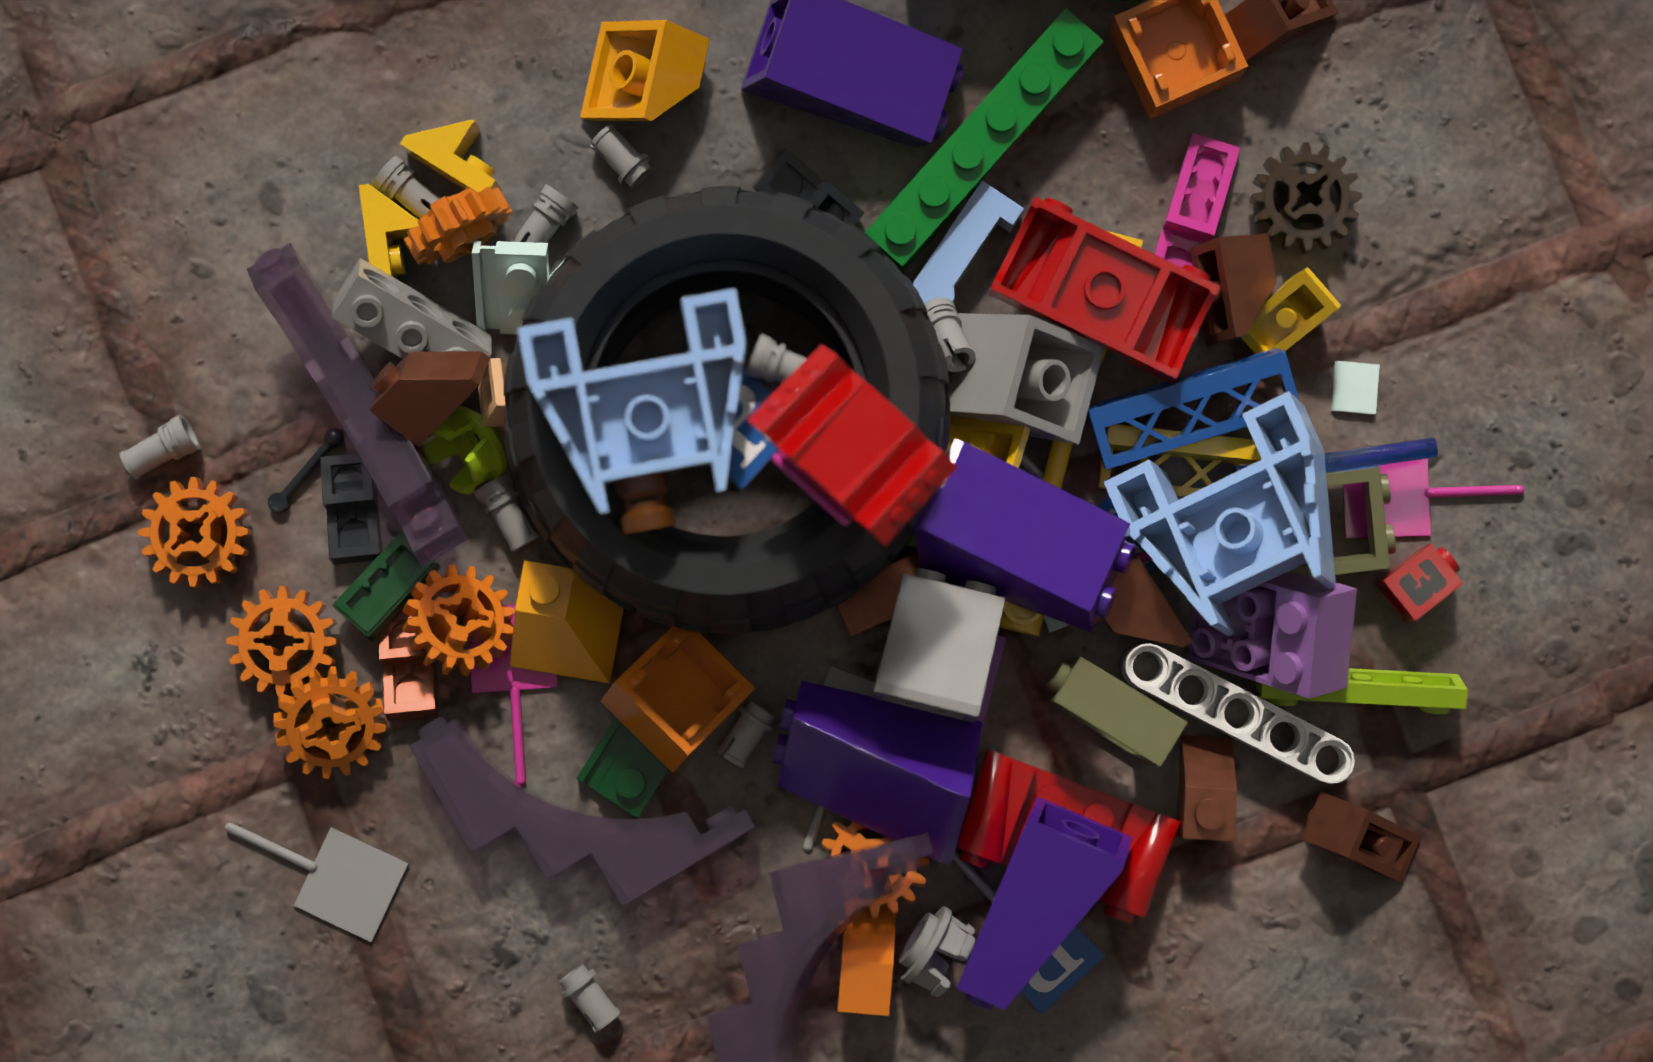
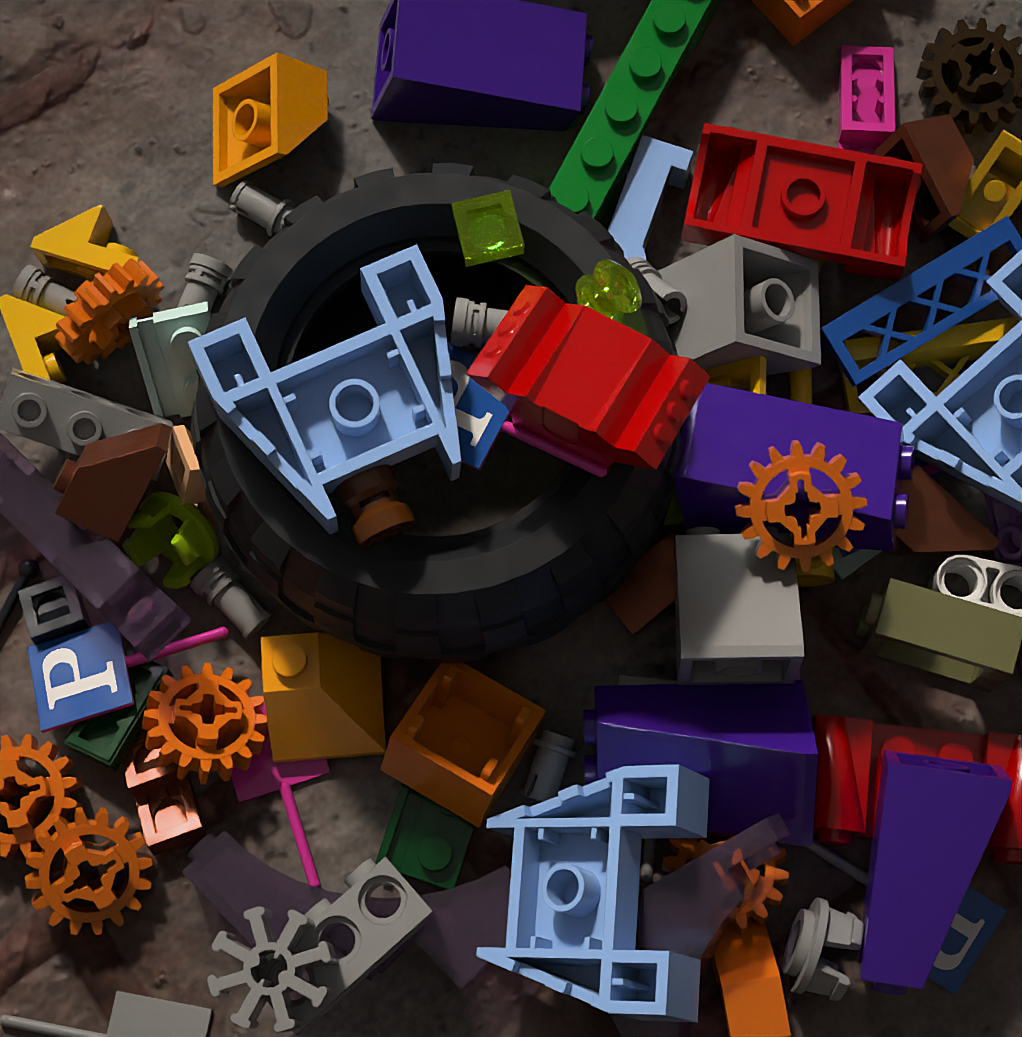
camera: 10 degrees left, 10 degrees down
none -> blue piece [27,619,229,733]
none -> light grey gear [207,906,337,1032]
none -> light grey brick [259,857,436,1035]
none -> clear neon green plate [451,190,524,267]
none -> light blue wedge [476,764,709,1023]
none -> clear neon green wheel [576,259,642,323]
none -> orange gear [735,440,868,572]

